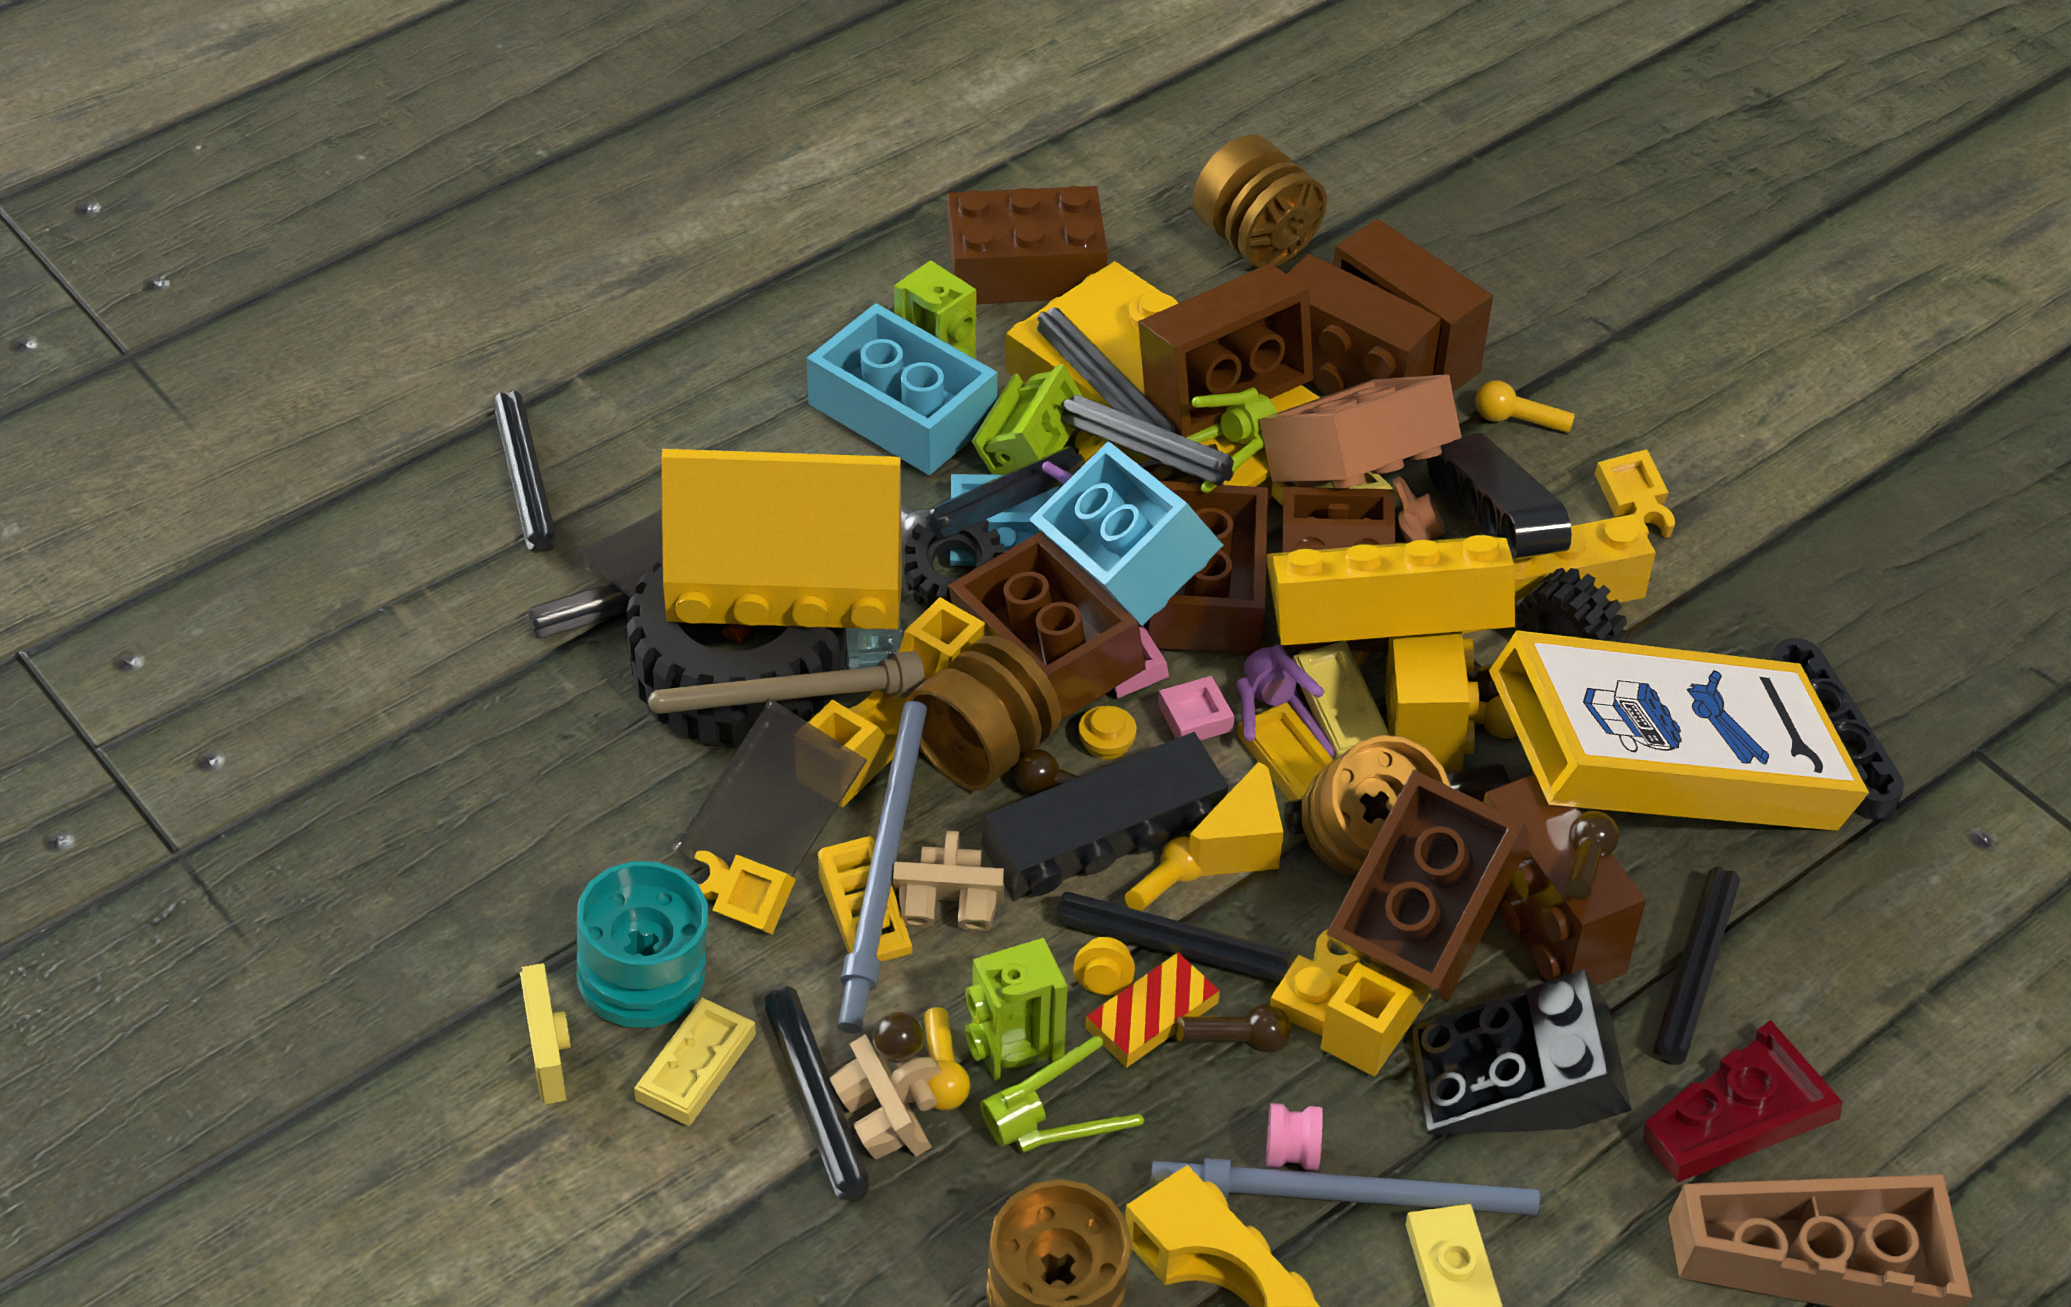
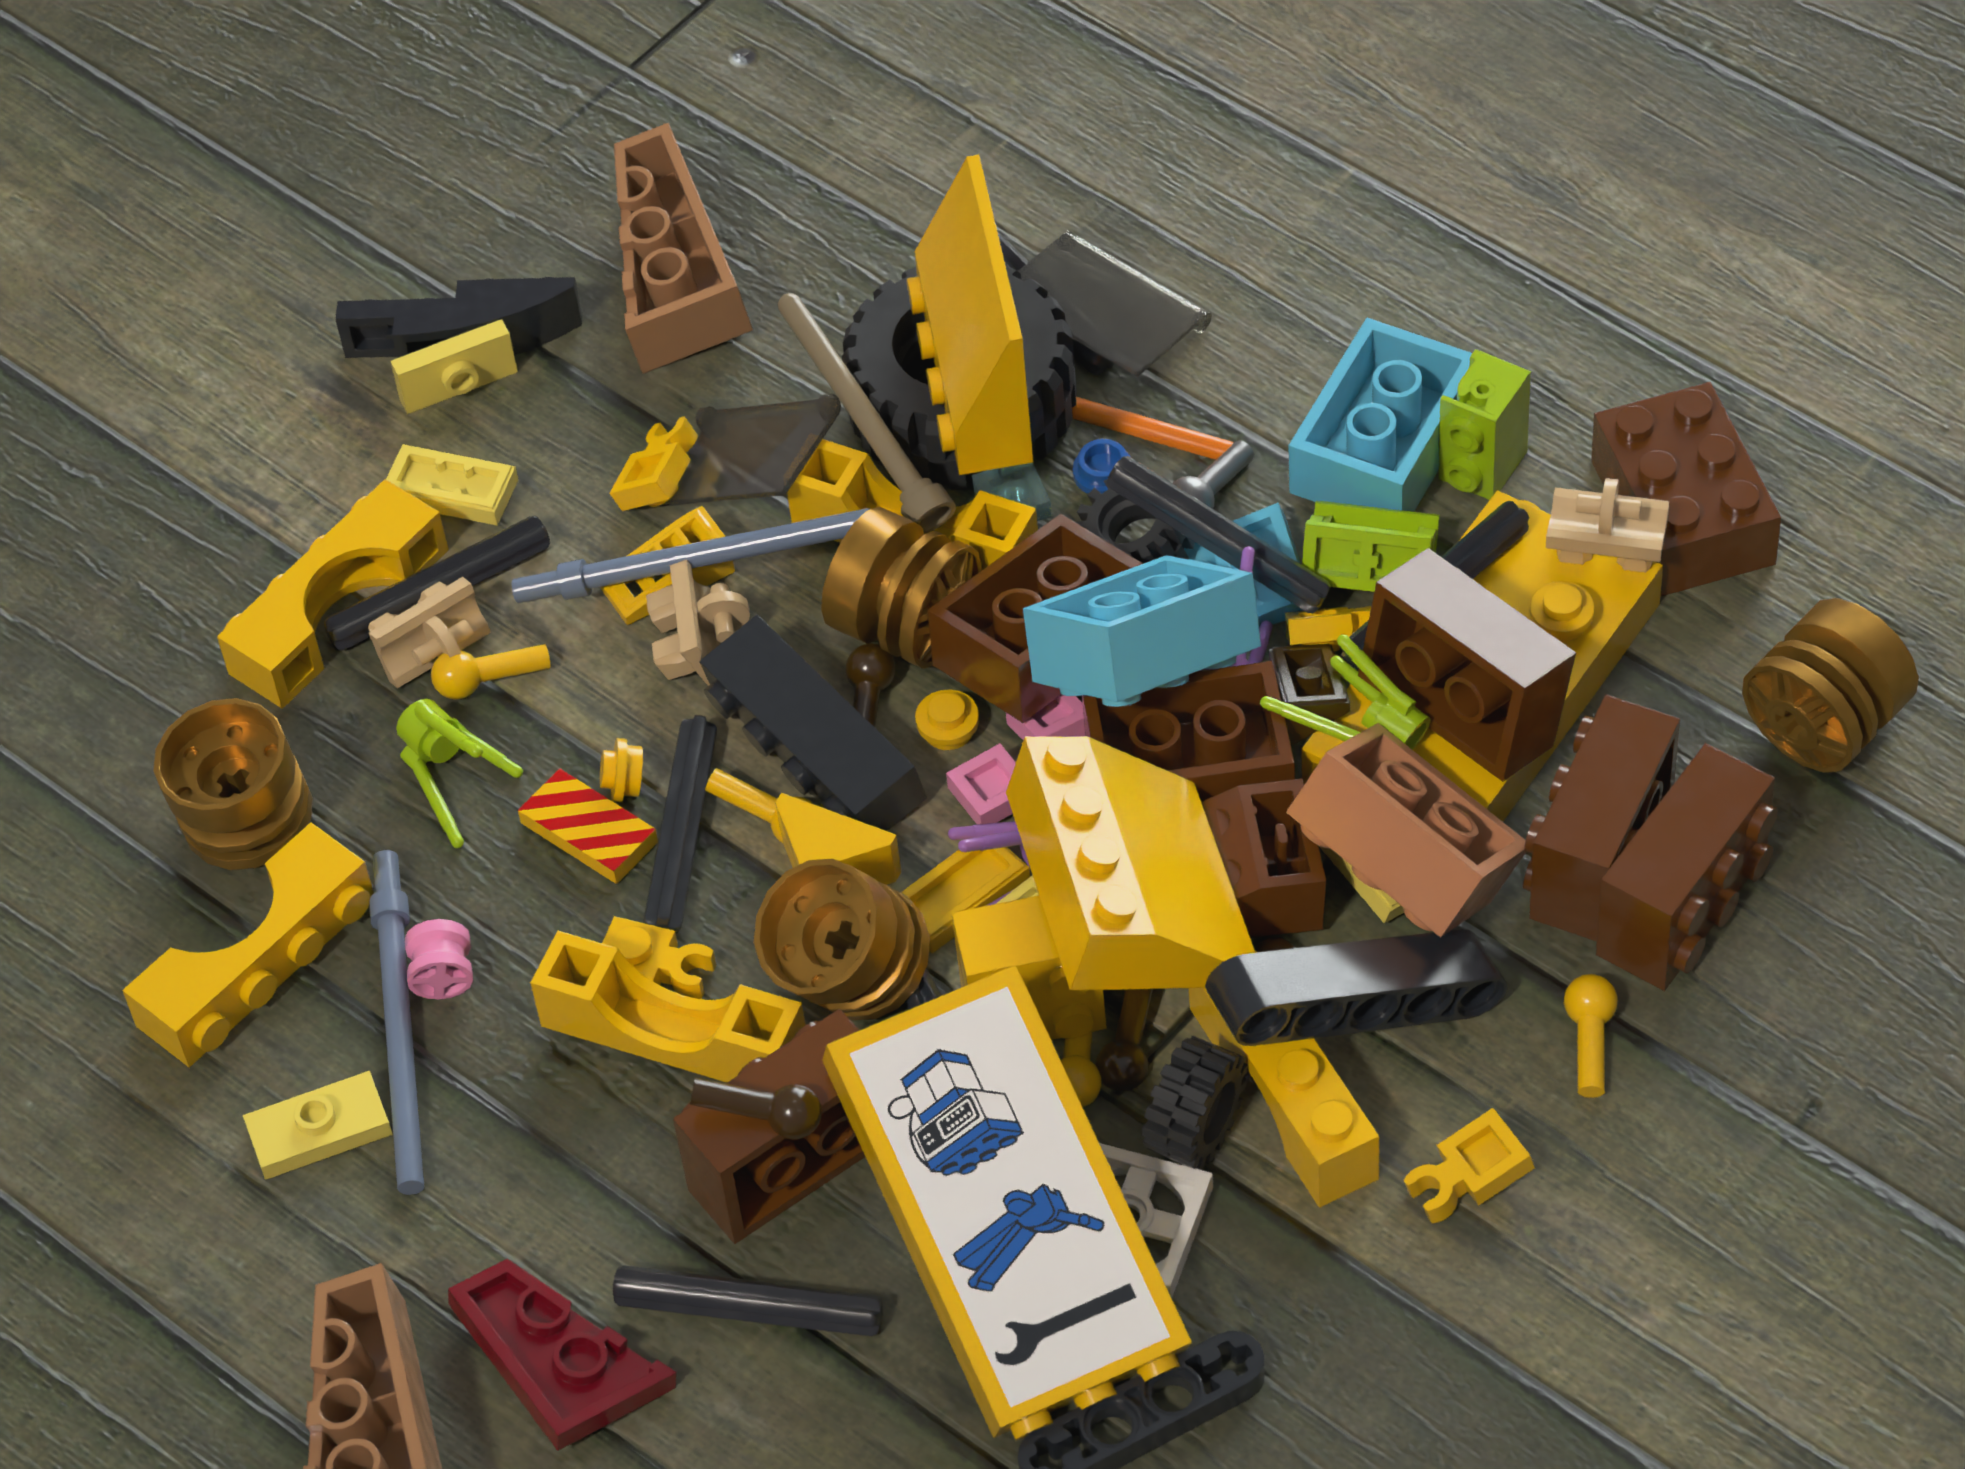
camera: 85 degrees right, 5 degrees up
black axle [494,390,556,553] -> none
teal wheel [577,861,708,1028] -> none
dark brown bar [873,1012,924,1063] -> none
lime hinge [965,937,1068,1081] -> none
axle [1060,394,1234,486] -> none
dark brown bar [1175,1004,1291,1053] -> none
reddish brown brick [1326,769,1533,1003] -> none
nougat plate [1393,477,1446,543] -> none
black slope [1410,969,1632,1135] -> none
none -> yellow arch [217,479,449,709]
none -> black slope [335,277,583,358]
none -> medium nougat wedge [614,123,753,374]
none -> tan hips [1546,478,1669,573]

